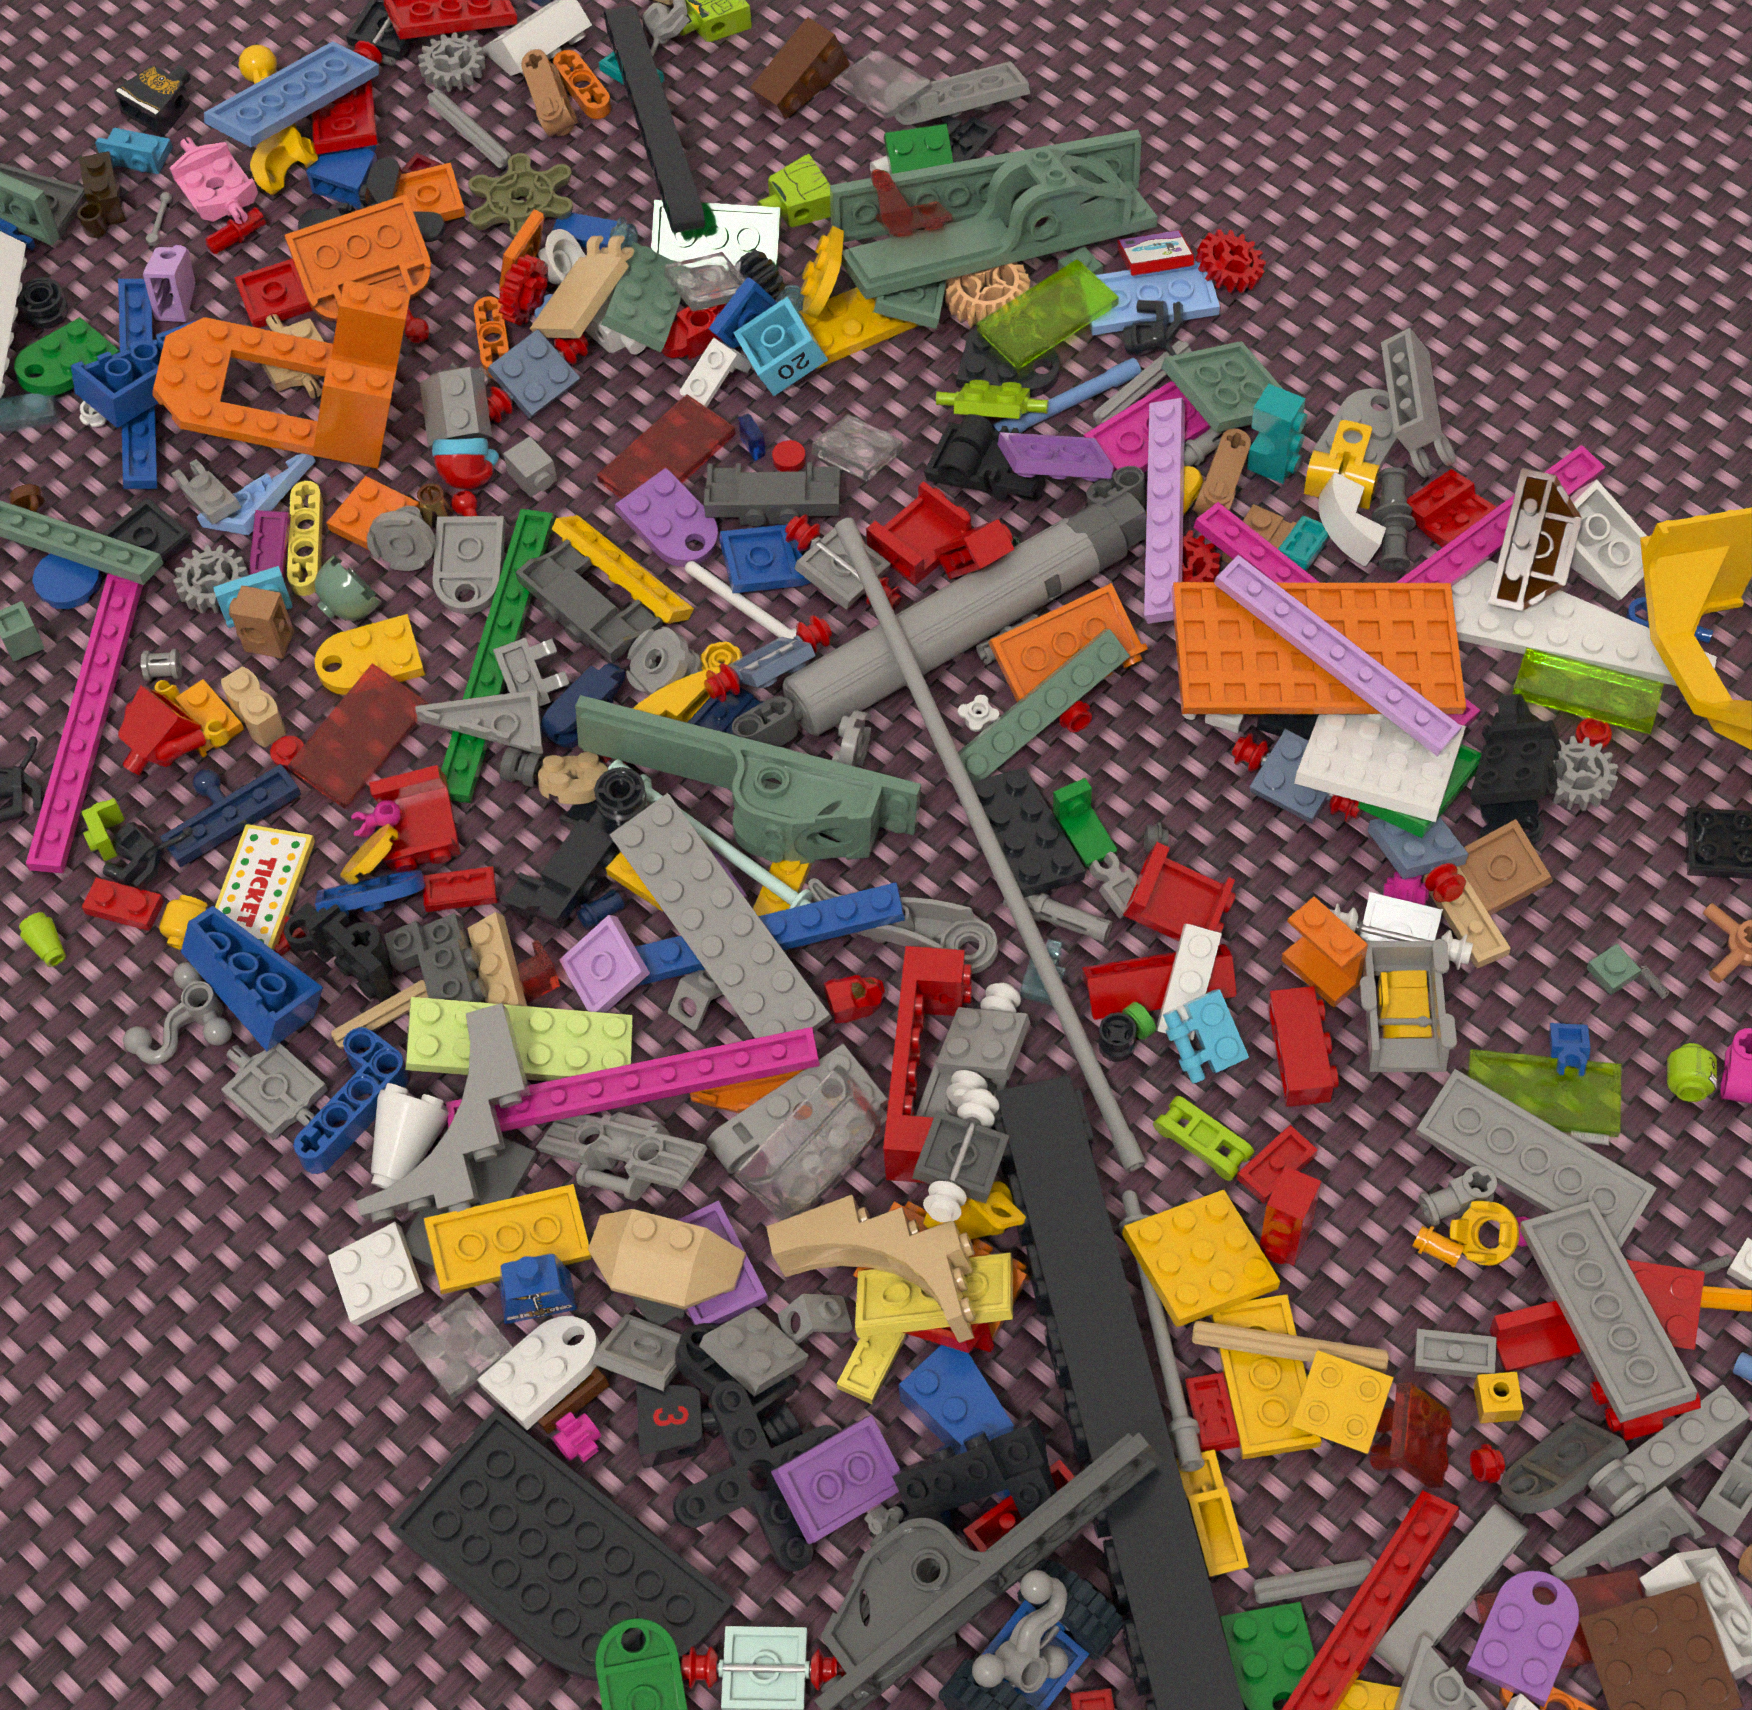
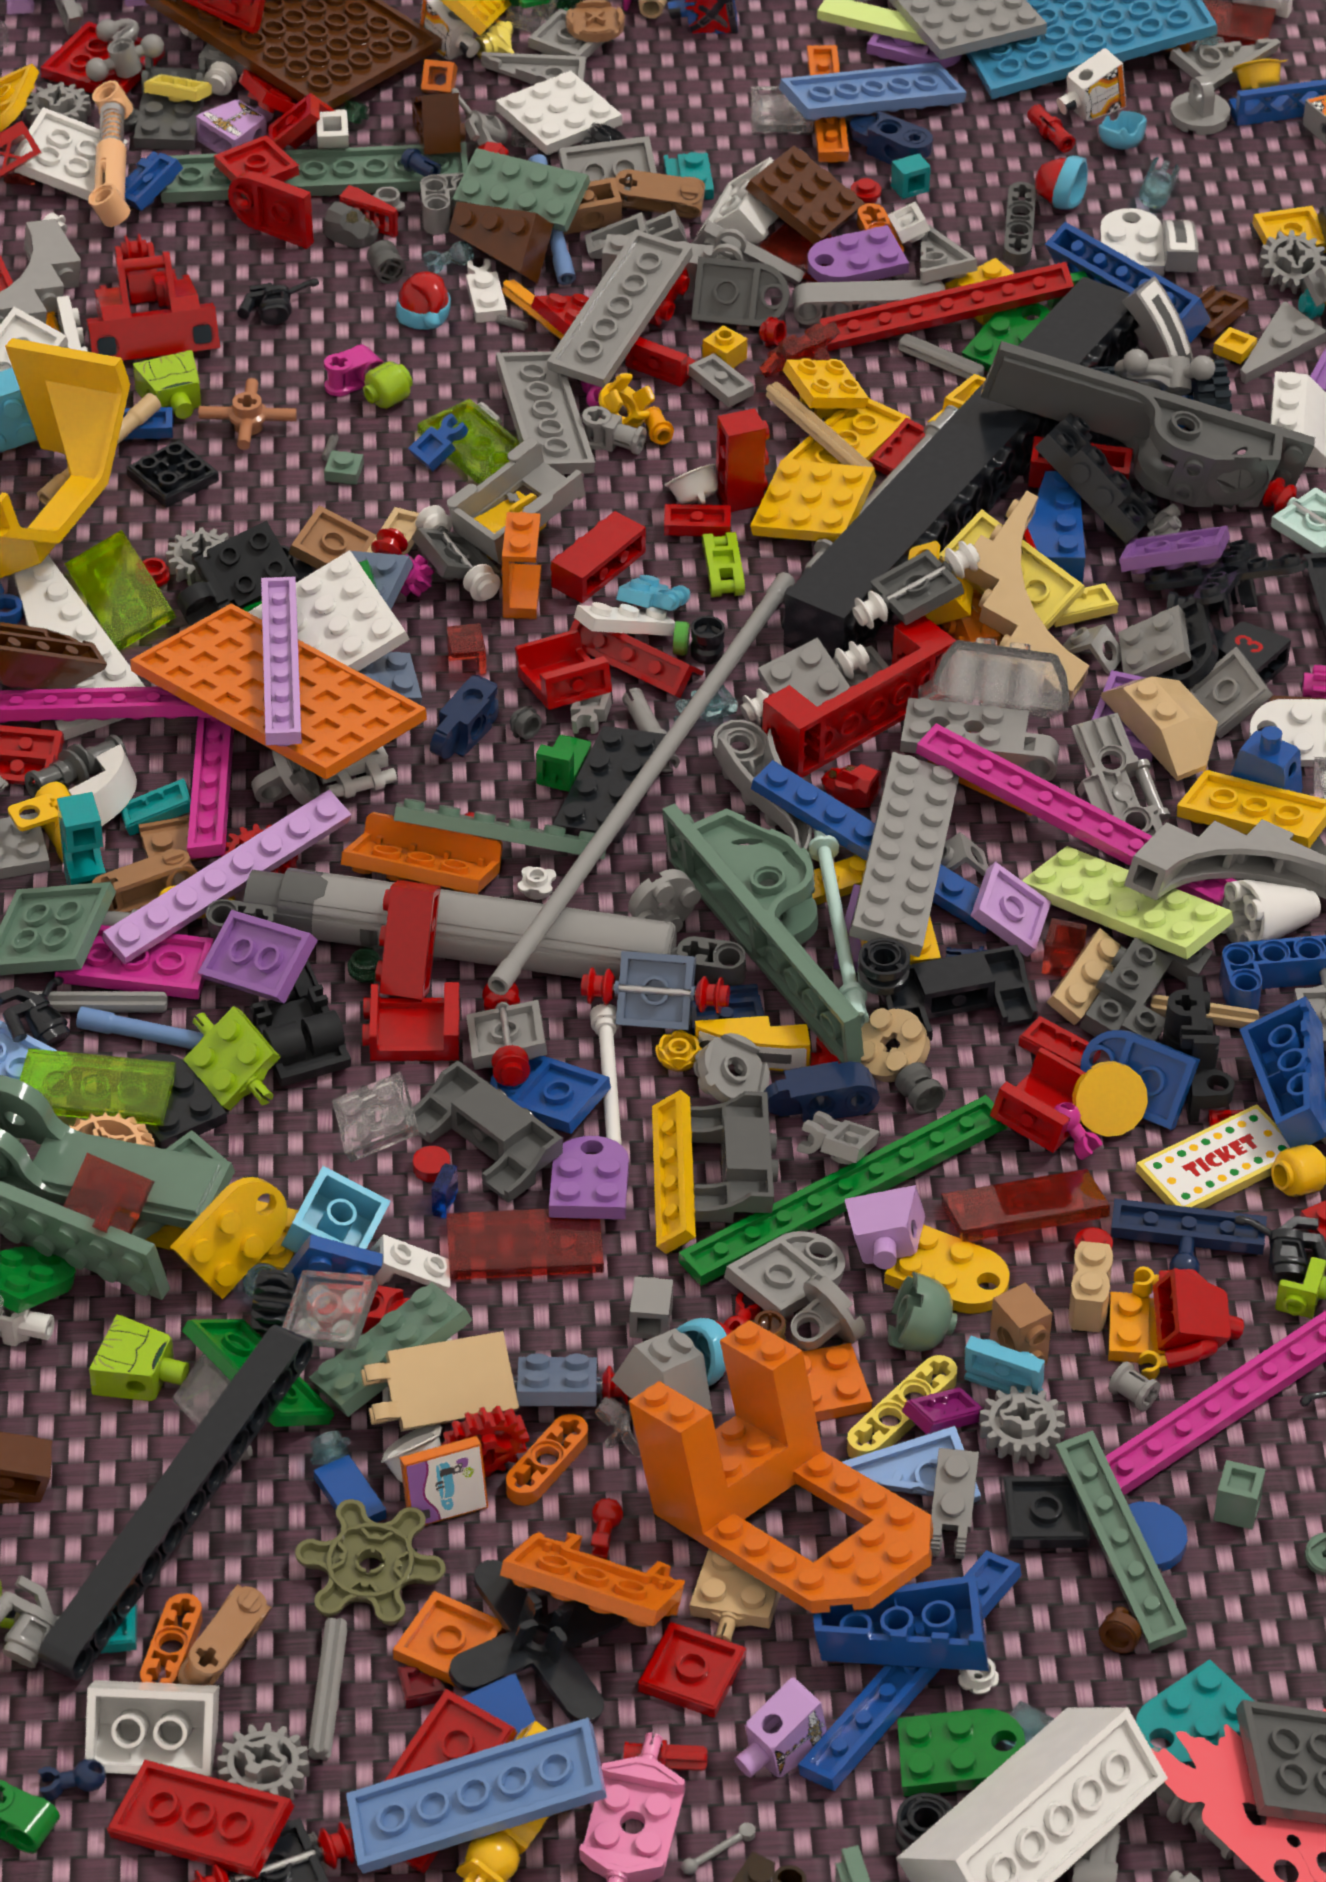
camera: 140 degrees left, 15 degrees down
light grey wing [415,690,543,754] -> none
none -> dark blue piece [430,675,499,759]
none -> clear red panel [446,623,486,675]
none -> white piece [664,464,718,505]
none -> lavender torso [845,1185,925,1269]

